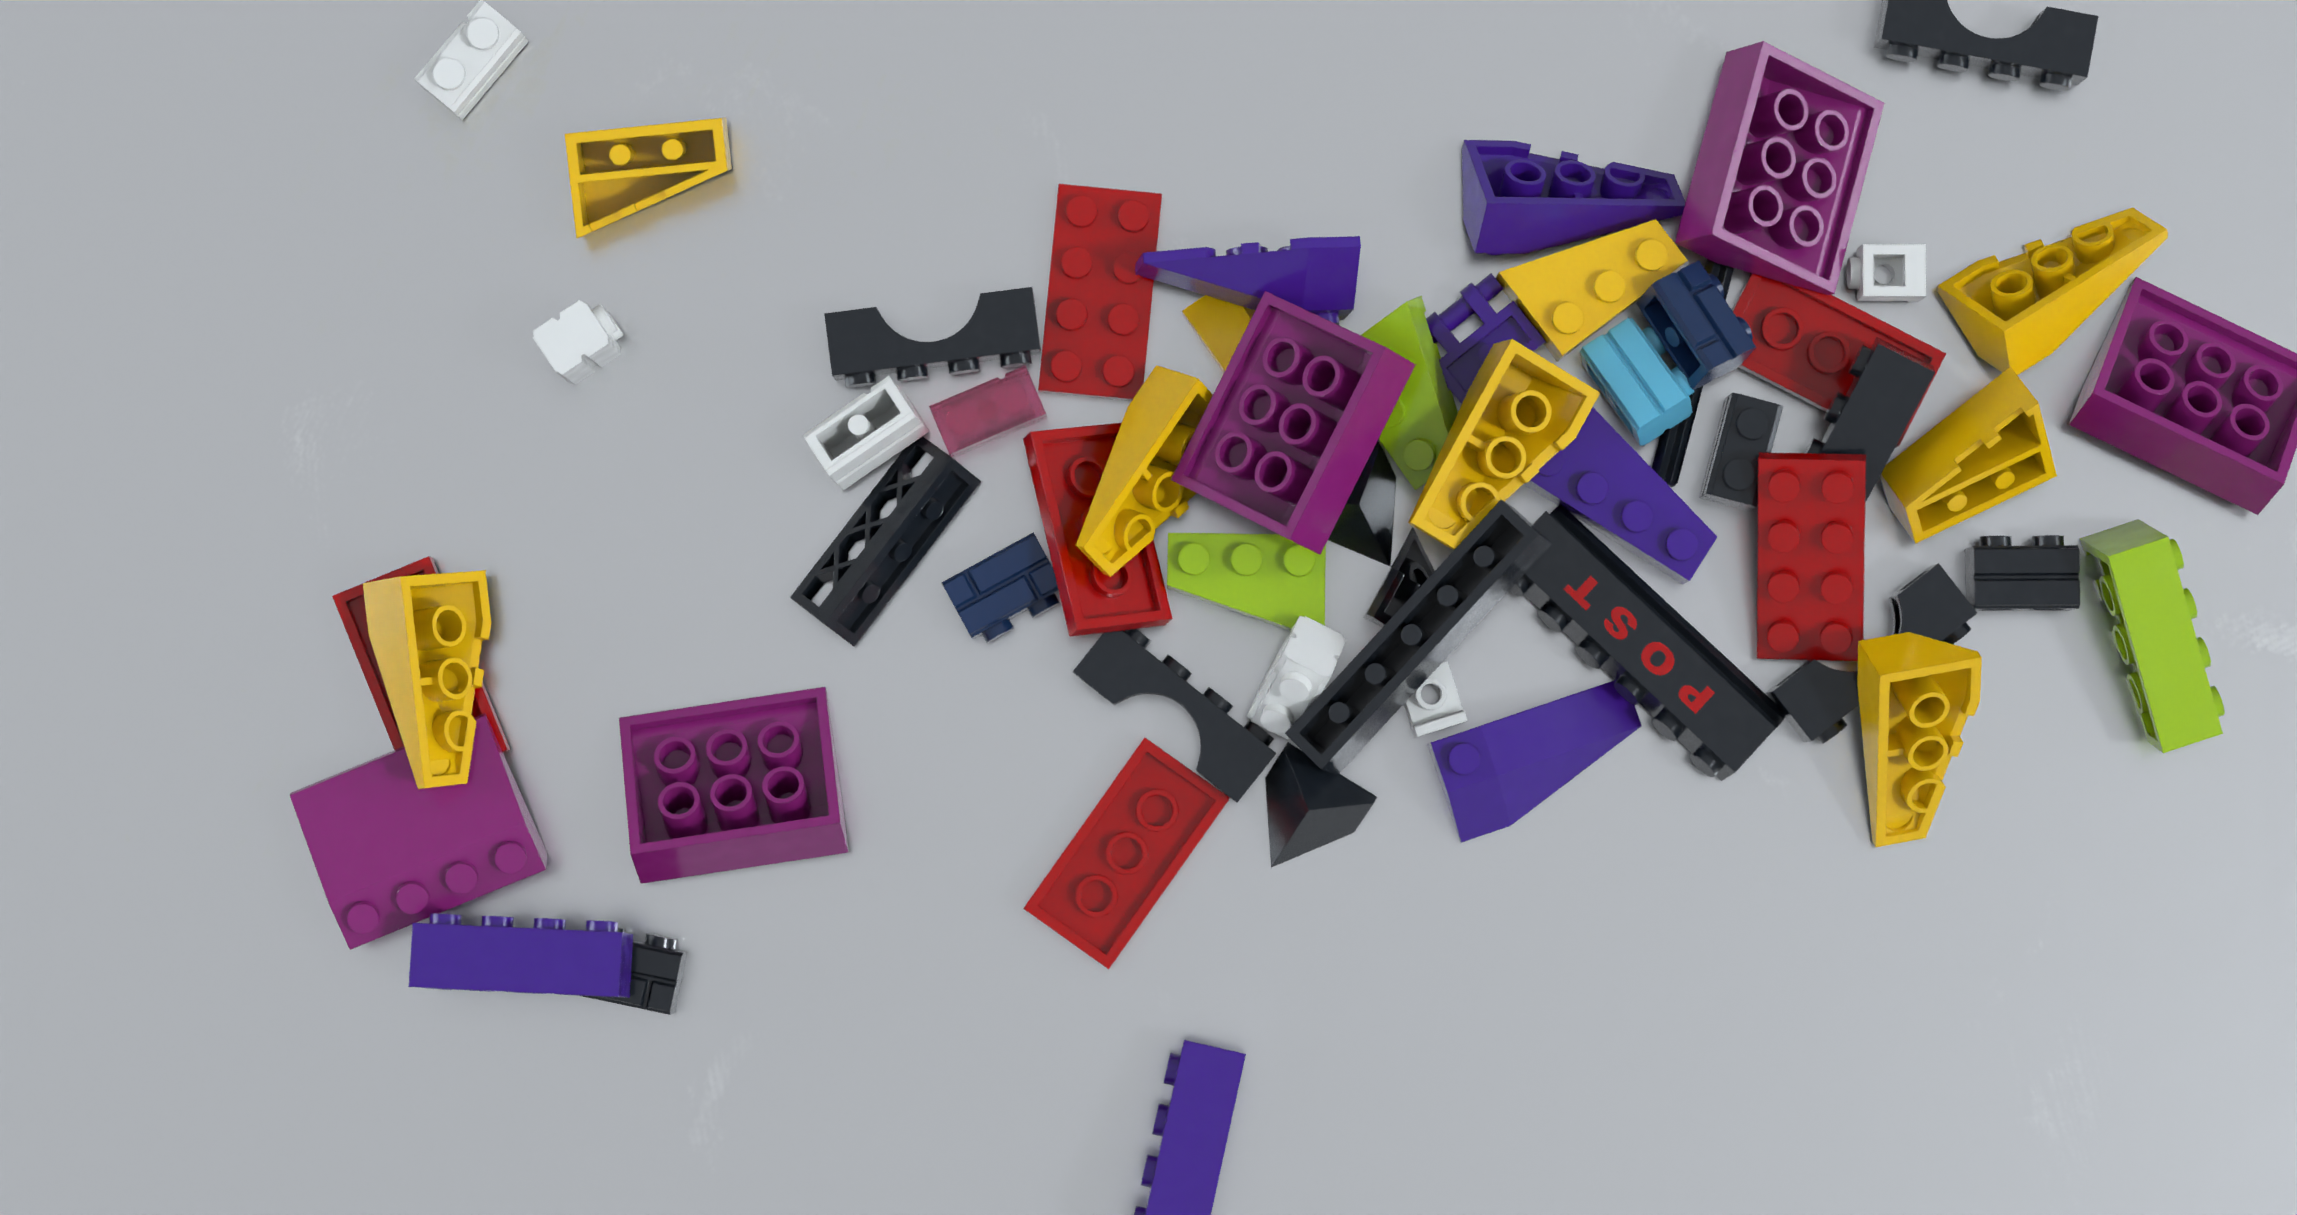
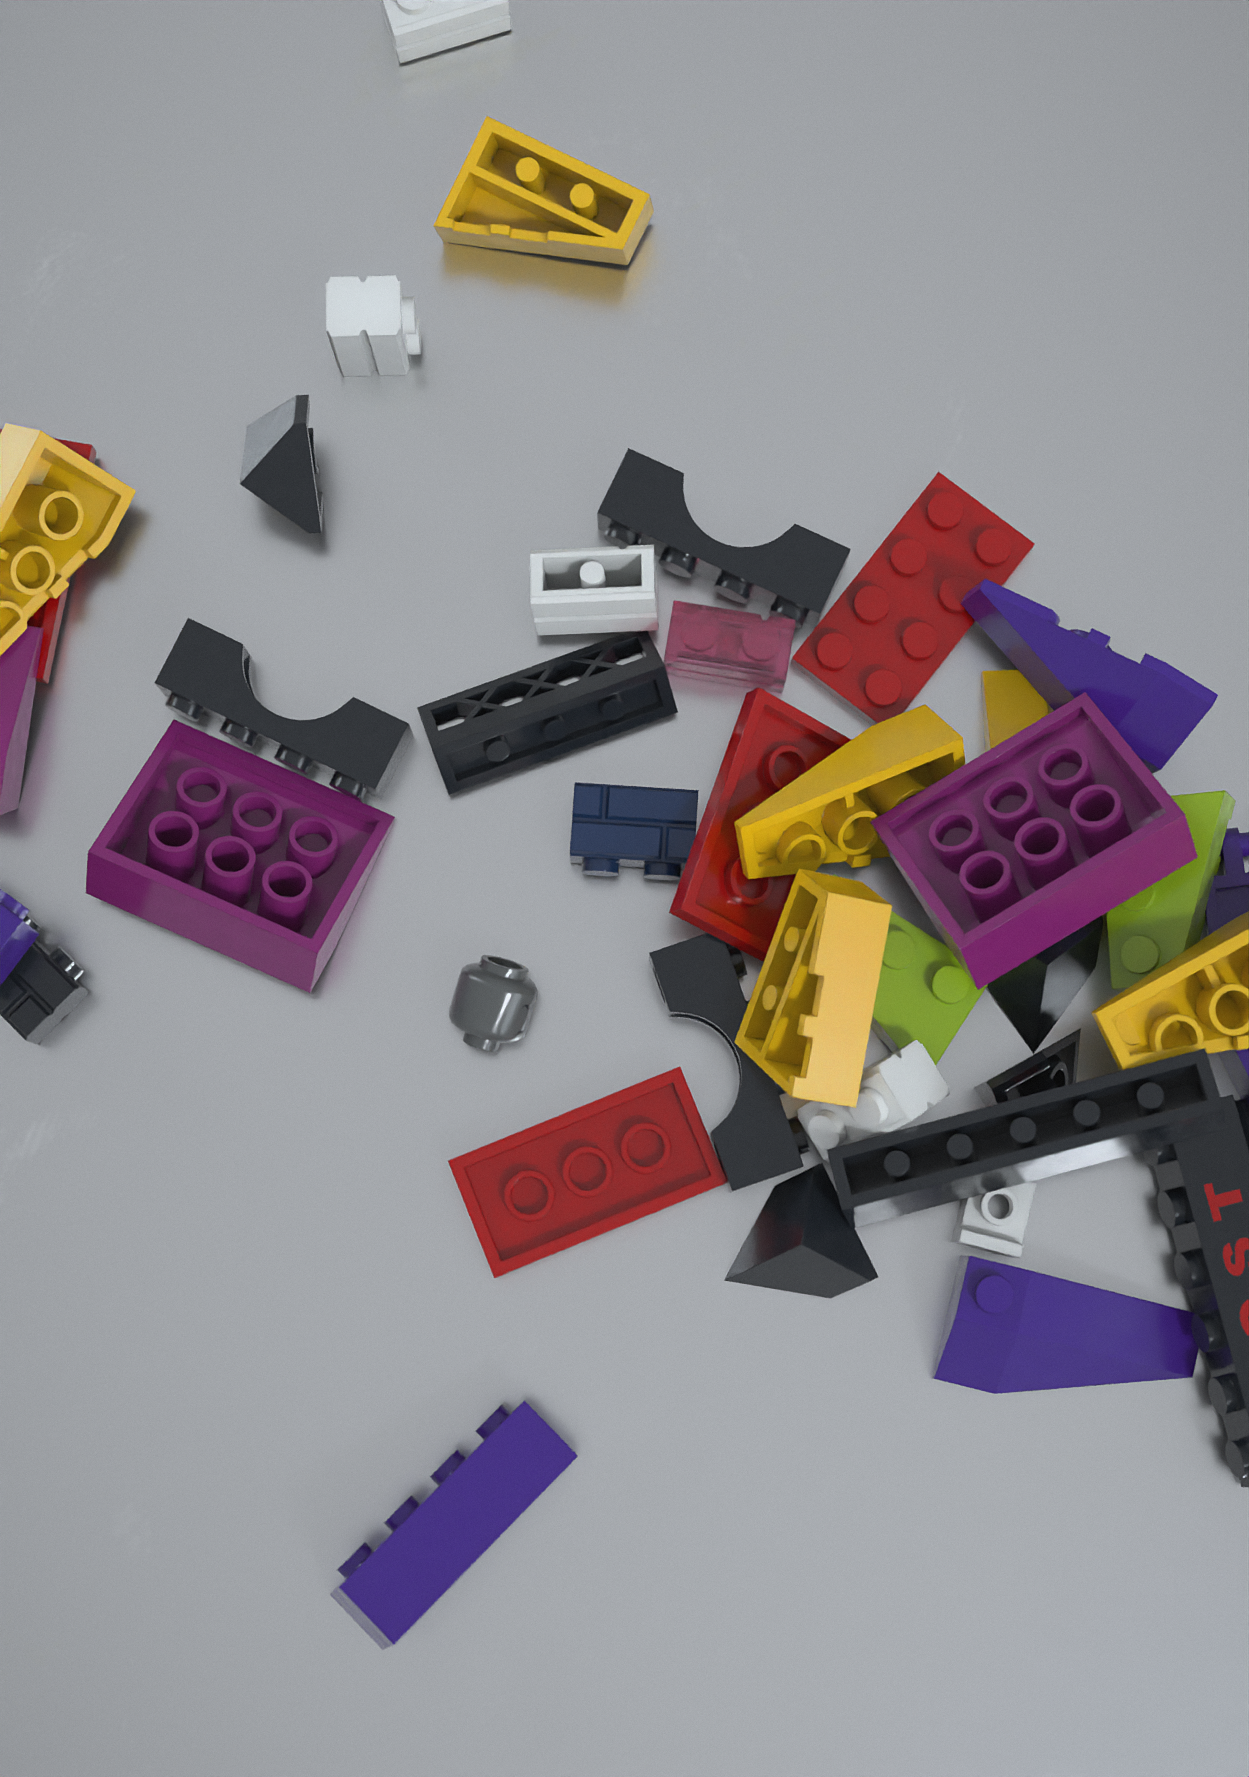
camera: 30 degrees right, 5 degrees down
none -> black arch [154,618,413,801]
none -> black slope [240,394,323,534]
none -> dark grey head [449,955,538,1052]
none -> yellow wedge [734,868,892,1108]

